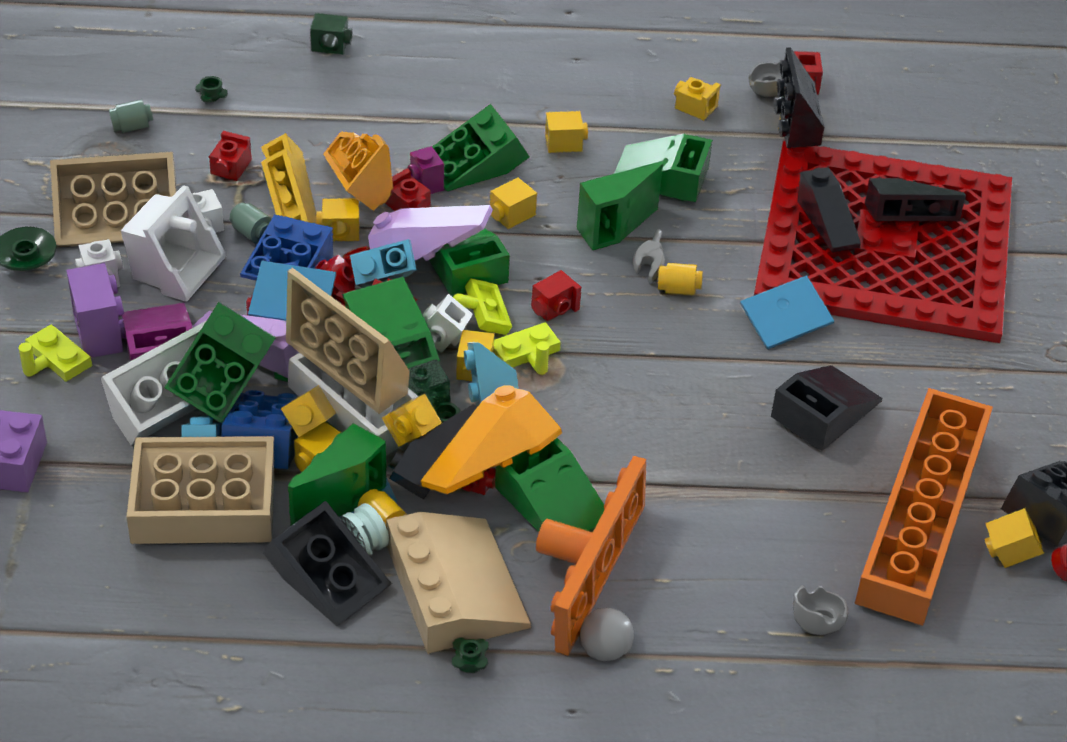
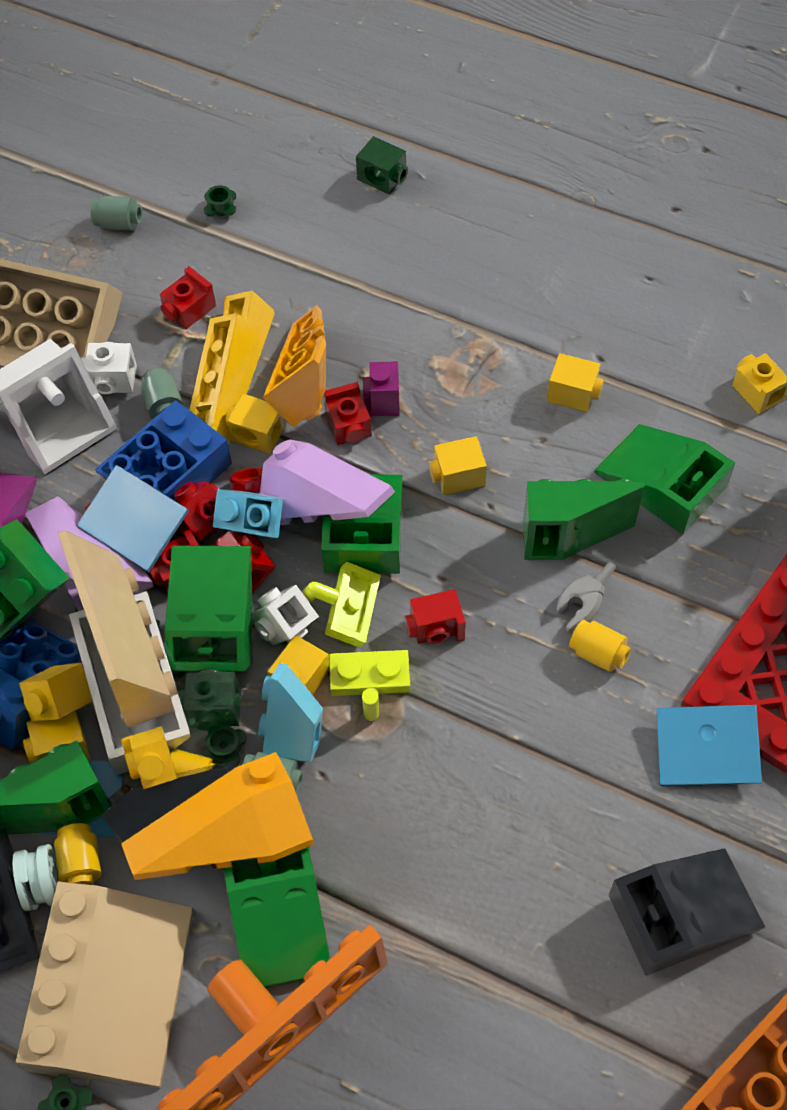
camera: 30 degrees right, 15 degrees up
green slope [432,104,530,192] -> none

